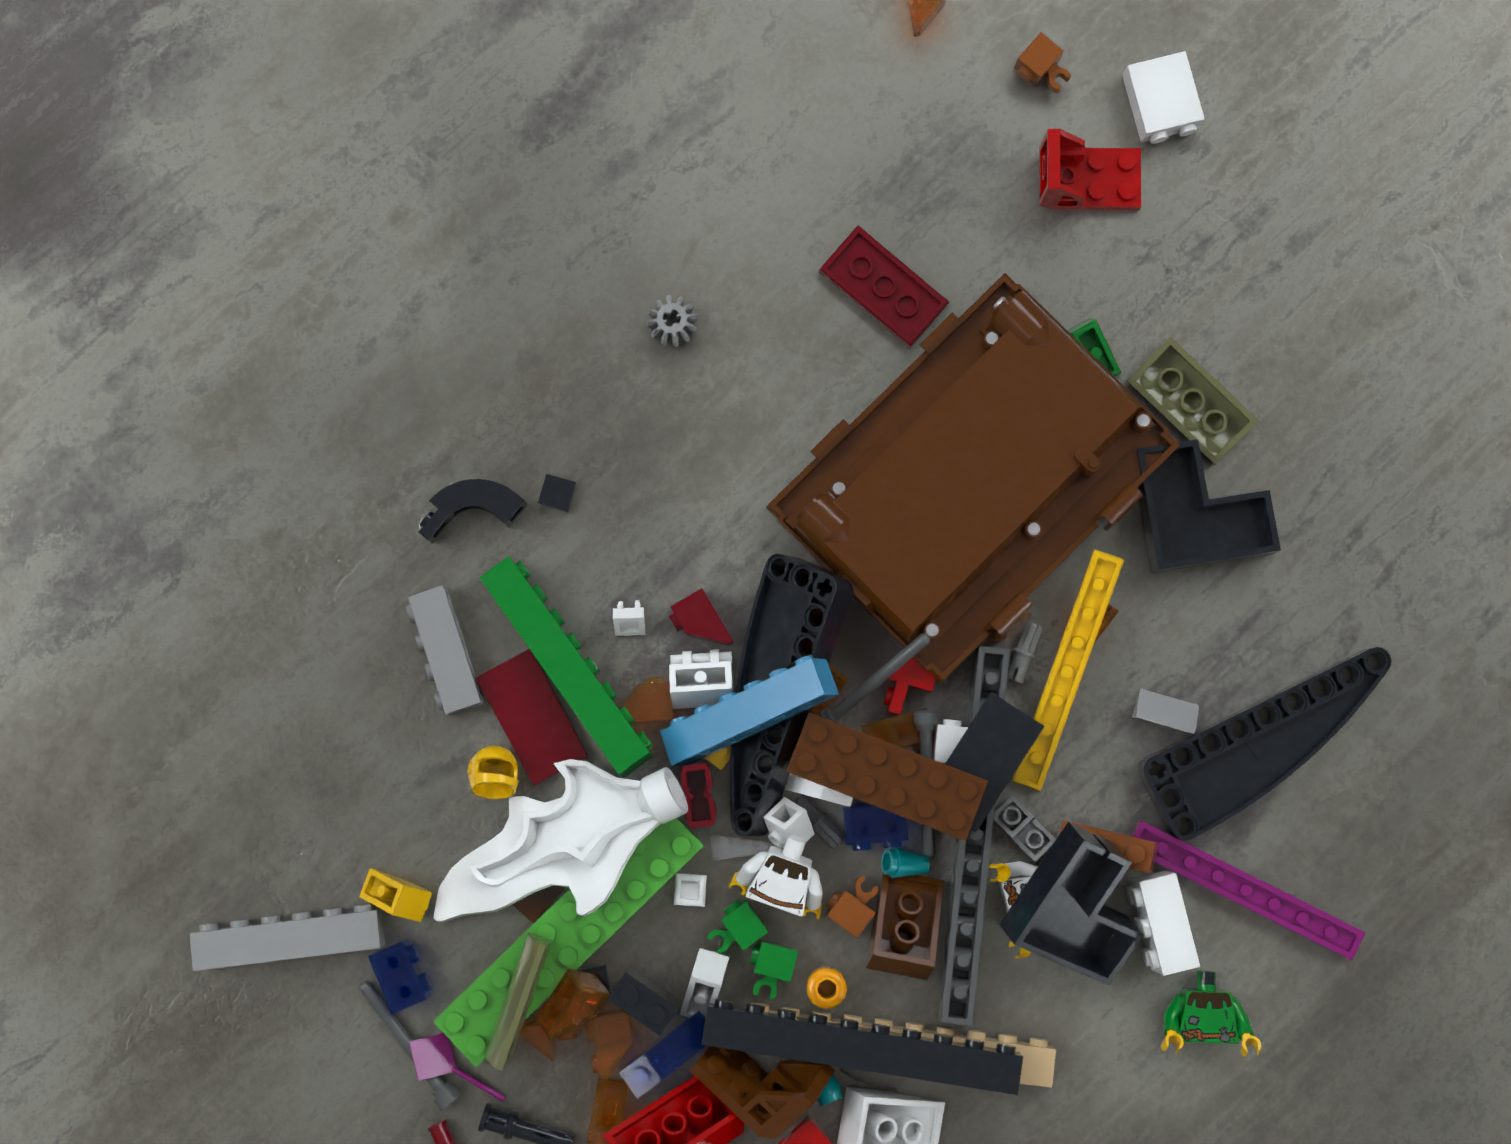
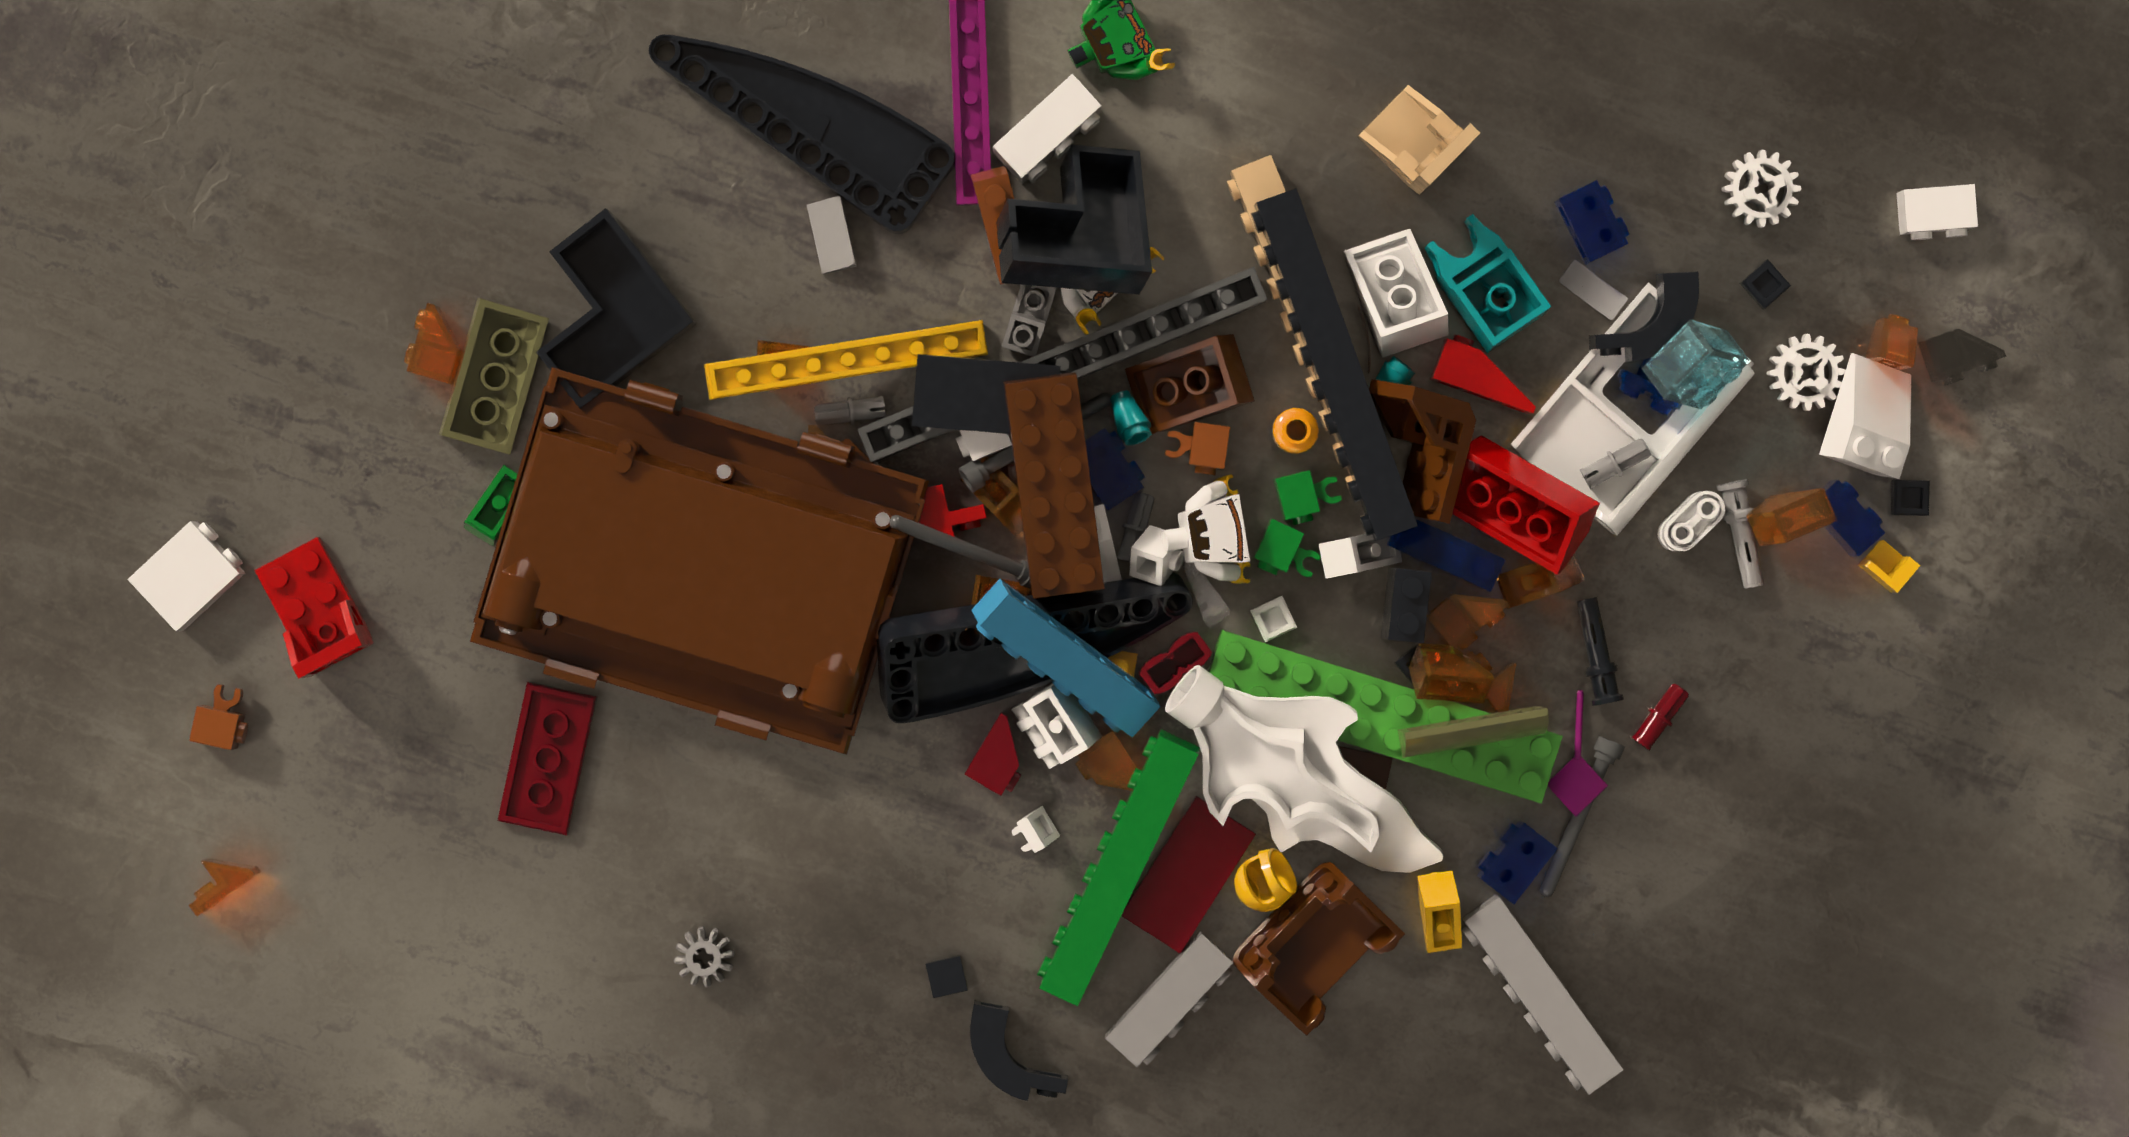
camera: 120 degrees left, 5 degrees up
none -> clear orange slope [404,303,463,385]
none -> reddish brown windscreen [1233,862,1405,1036]

